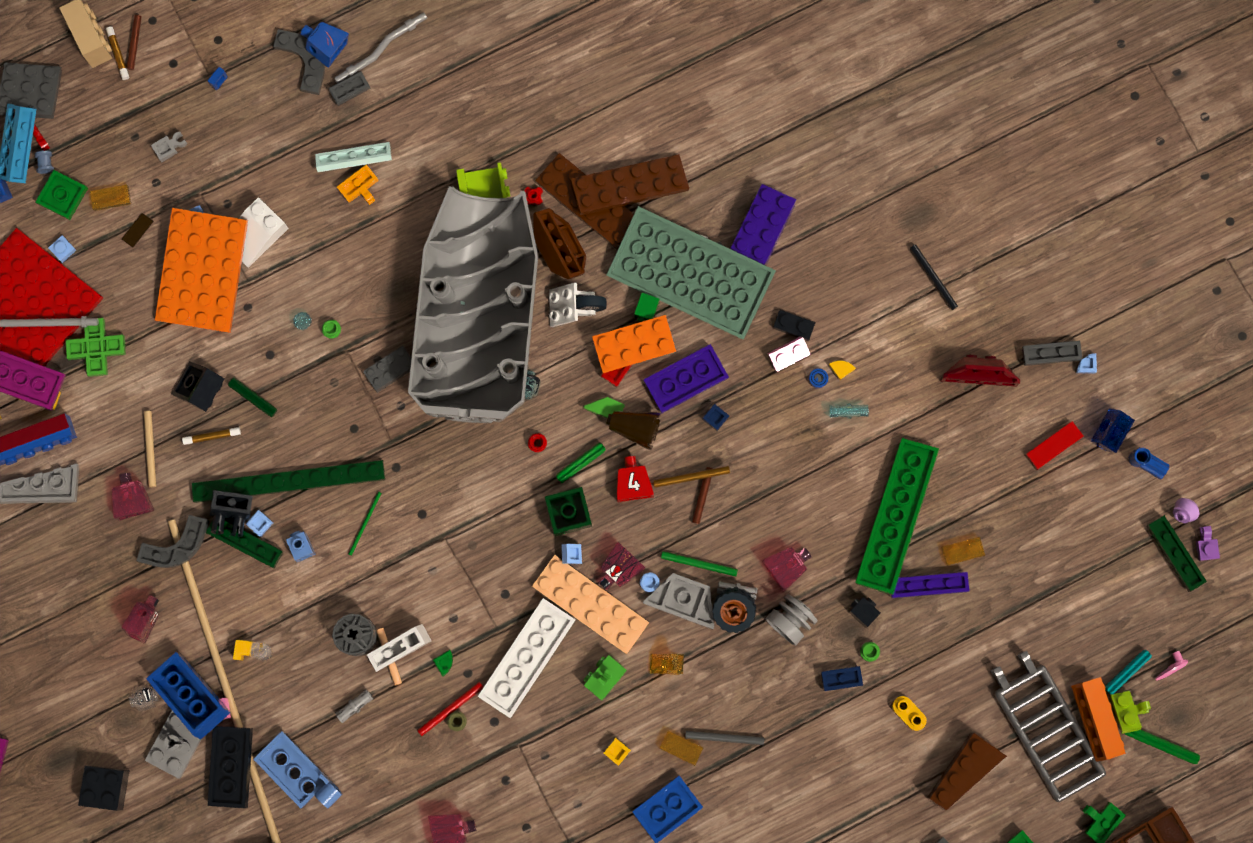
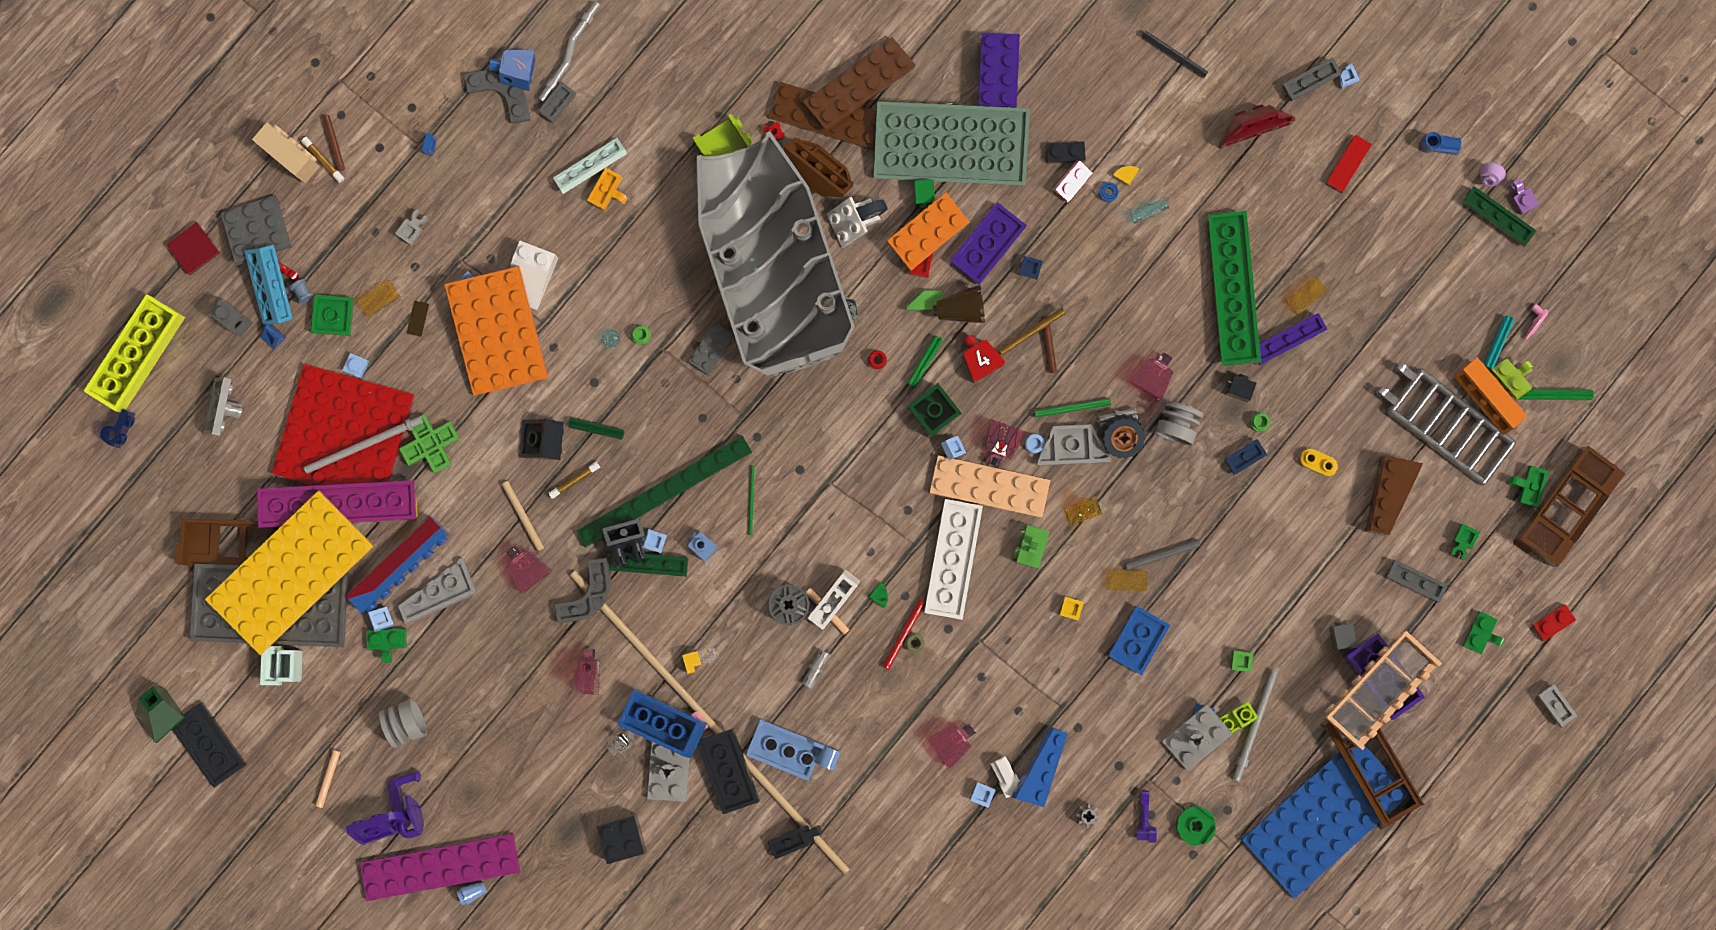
camera: 20 degrees left, 5 degrees up
clear blue brick [1090,408,1135,453] -> none

